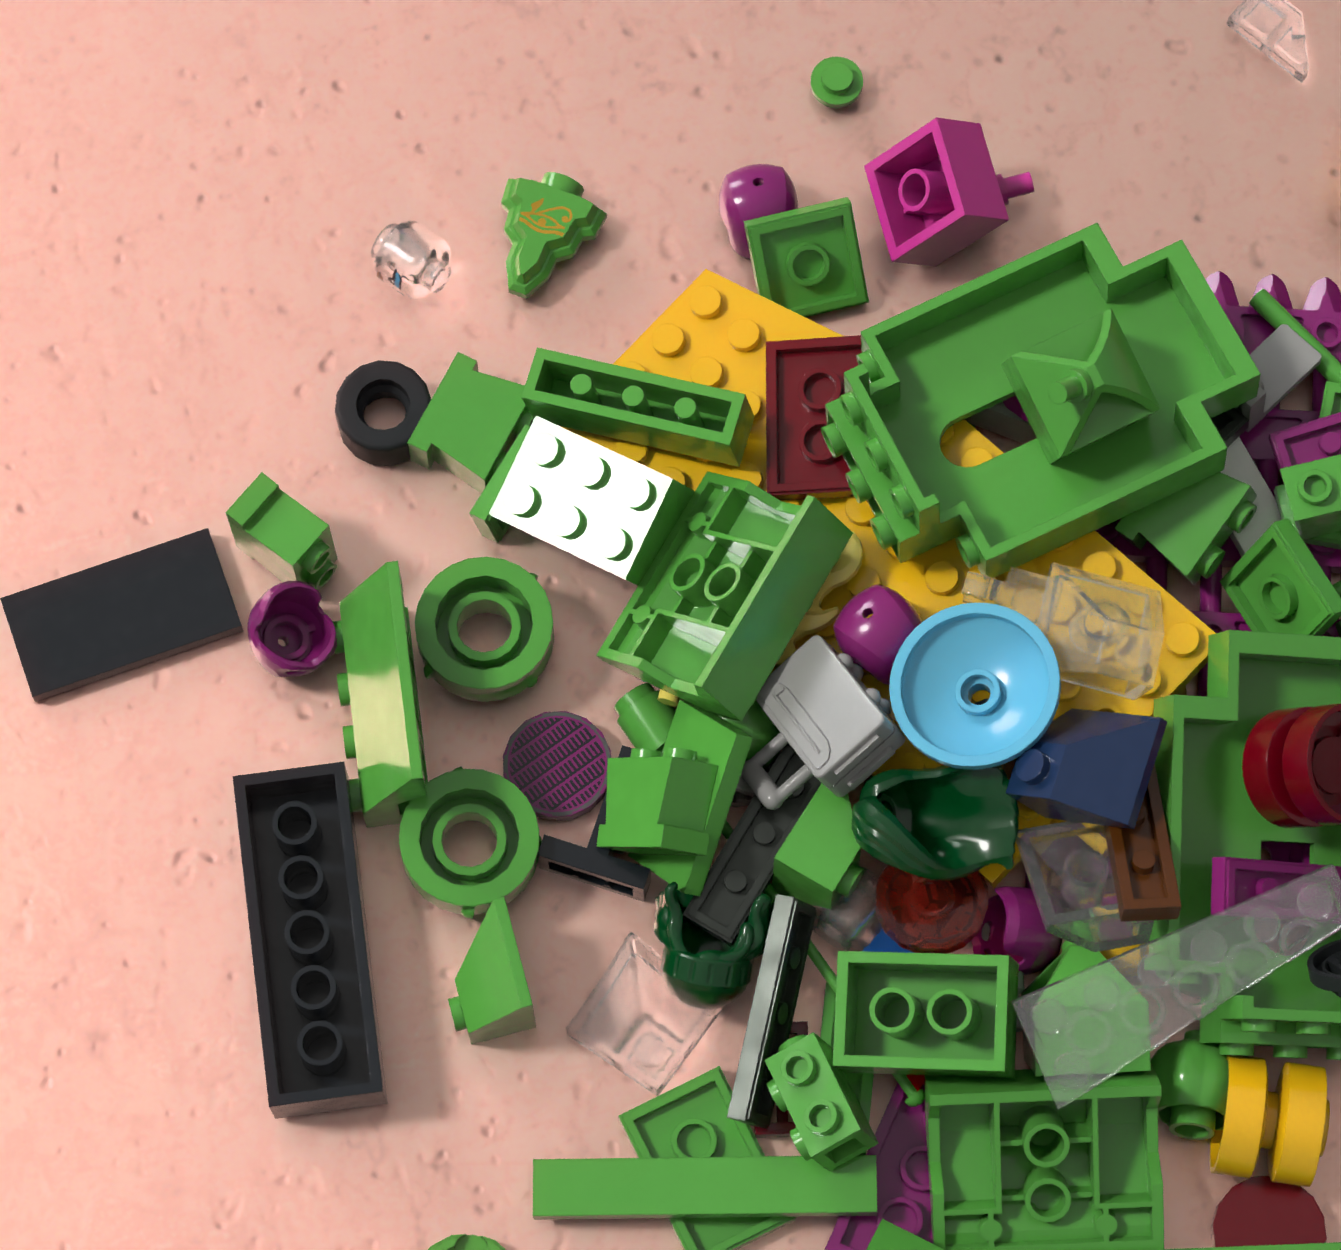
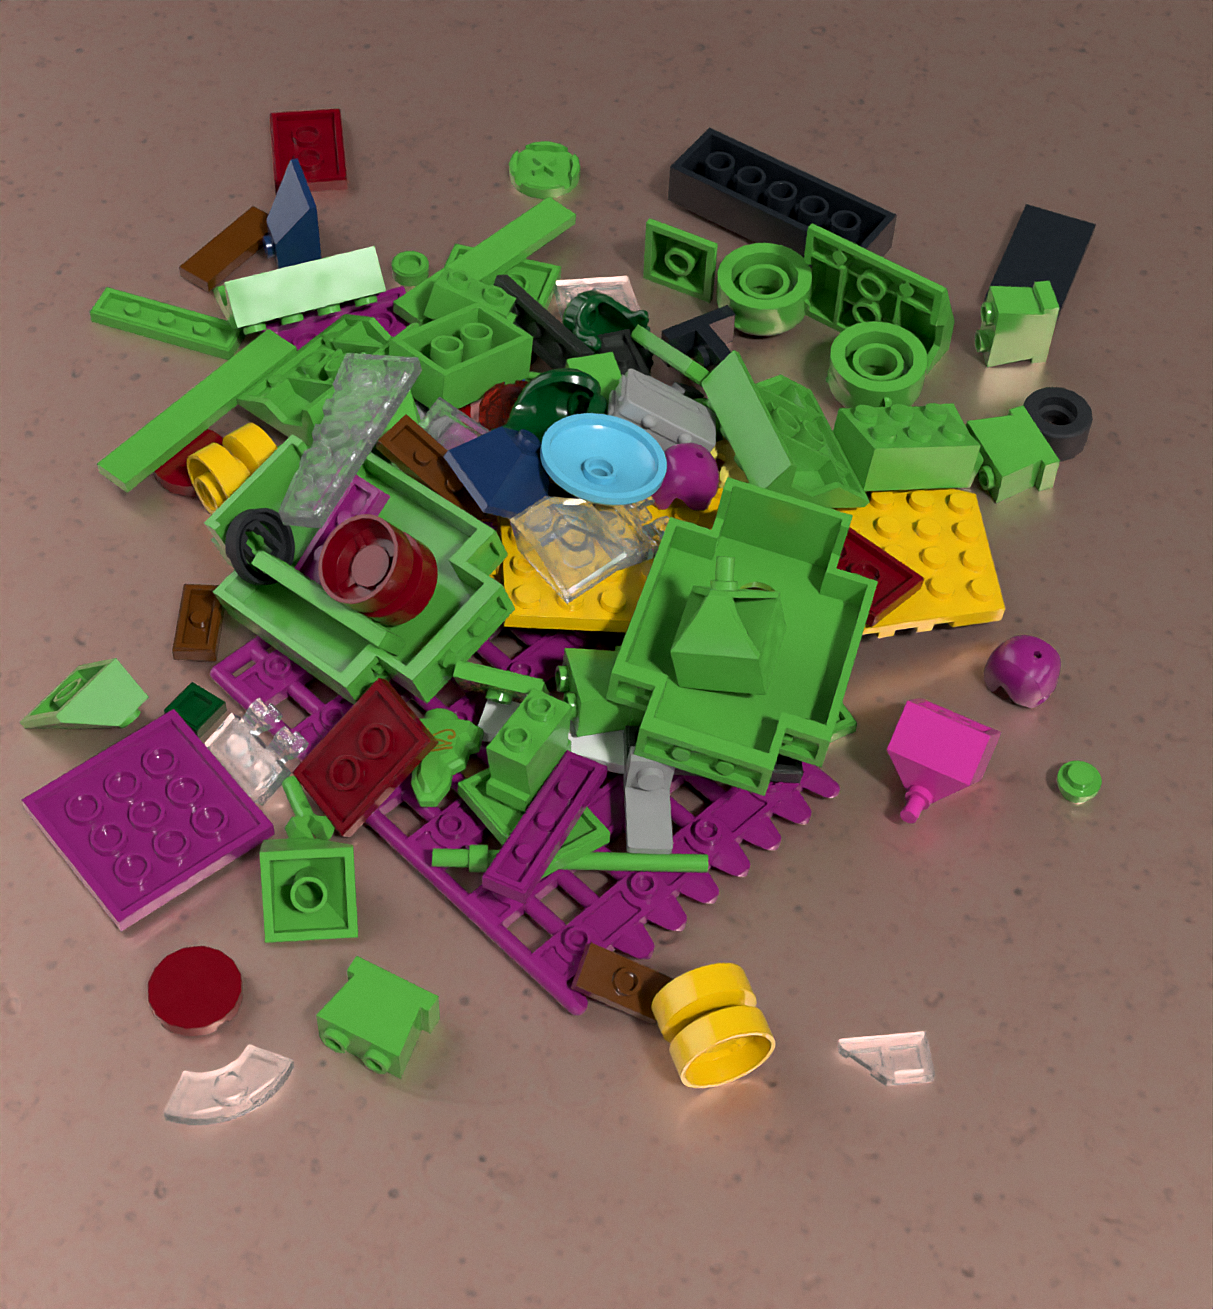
camera: 130 degrees right, 20 degrees down
magenta helmet [248,581,337,677] -> none
clear head [371,220,452,299] -> none
bright green rock [501,172,607,299] -> none
tile [503,711,611,821] -> none
bright green brick [521,347,755,467] -> none
bright green hips [596,747,718,856] -> none
bright green plate [744,197,869,317] -> none

